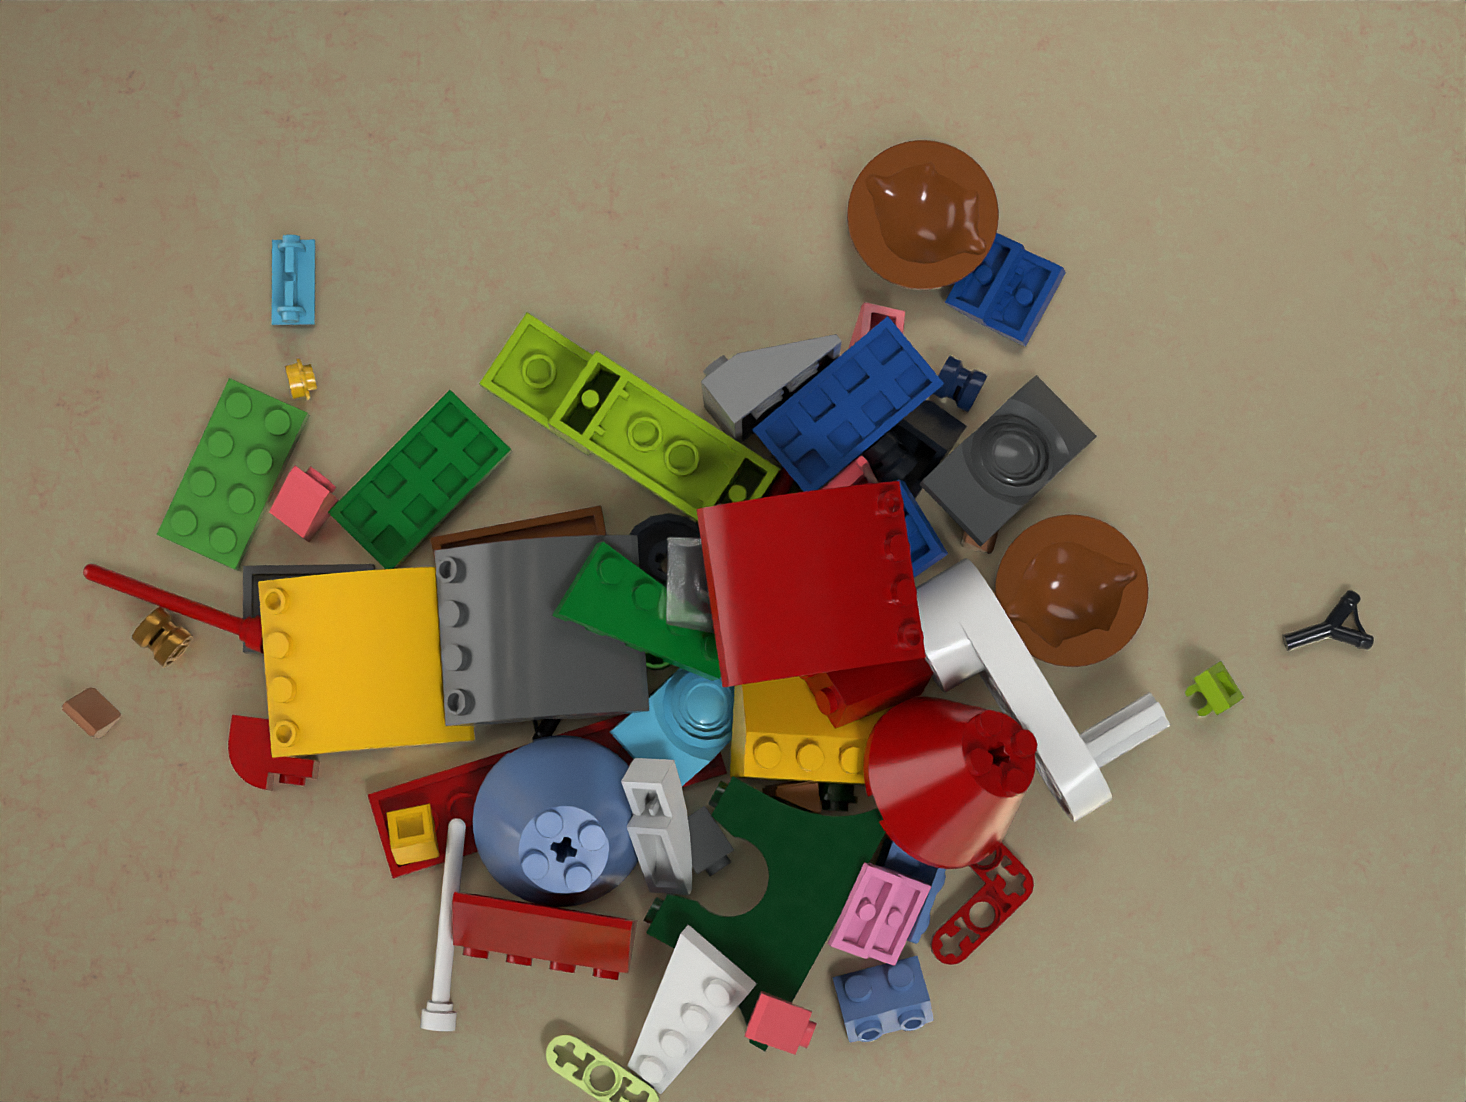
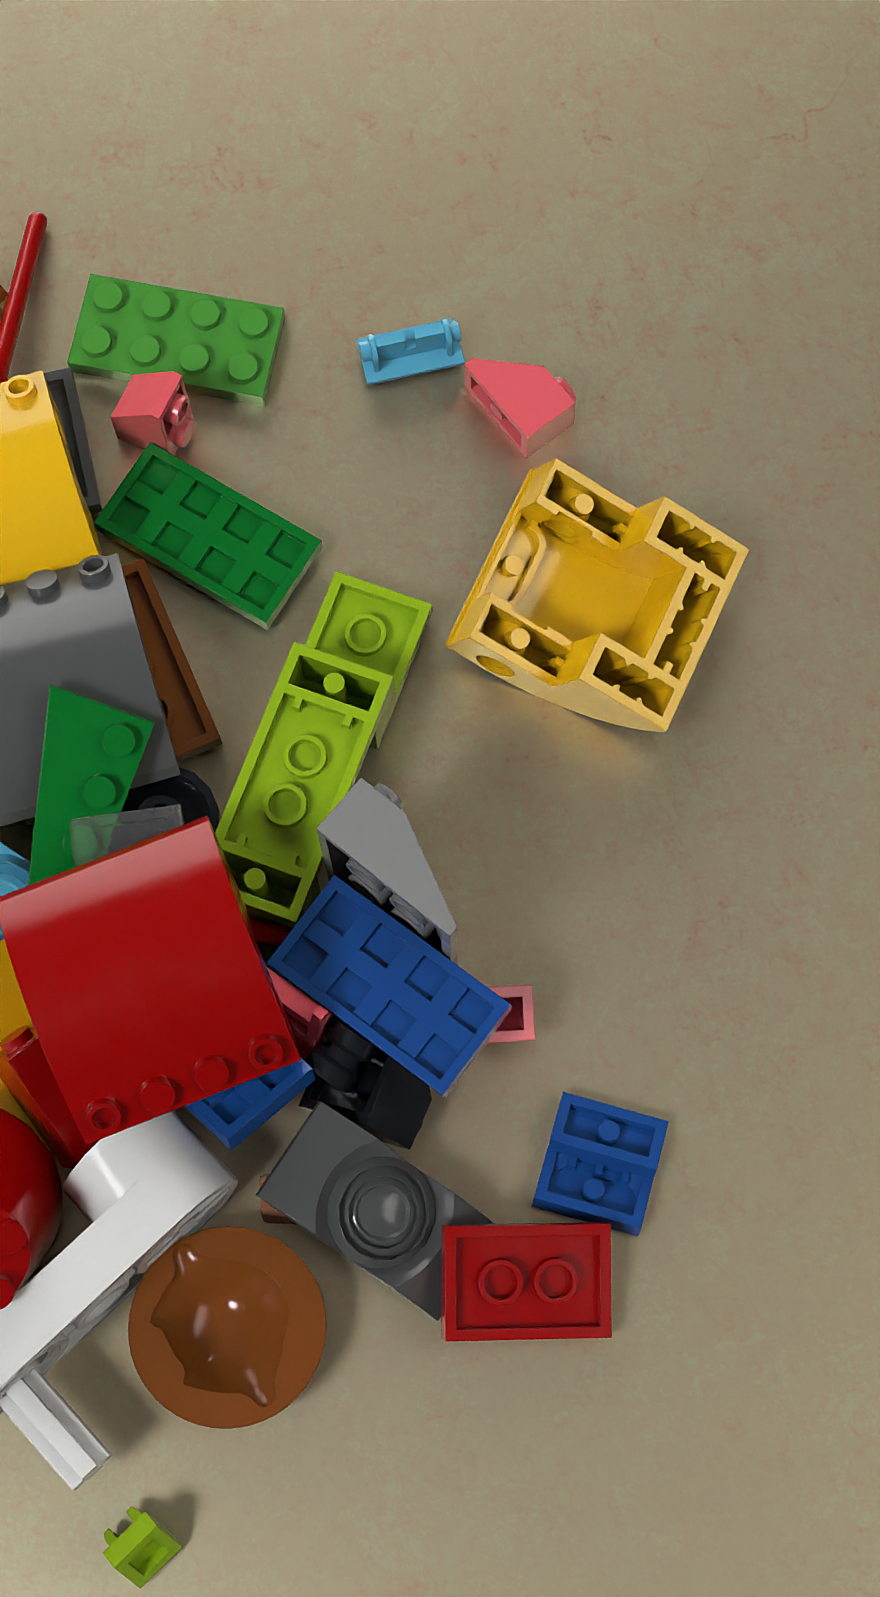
camera: 75 degrees right, 10 degrees down
yellow plate [285,358,317,400] -> none
dark orange piece [847,140,999,290] -> none
dark blue wheel [933,355,988,413] -> none
none -> red plate [441,1222,612,1342]
none -> yellow slope [444,458,749,732]
none -> coral slope [464,358,576,458]

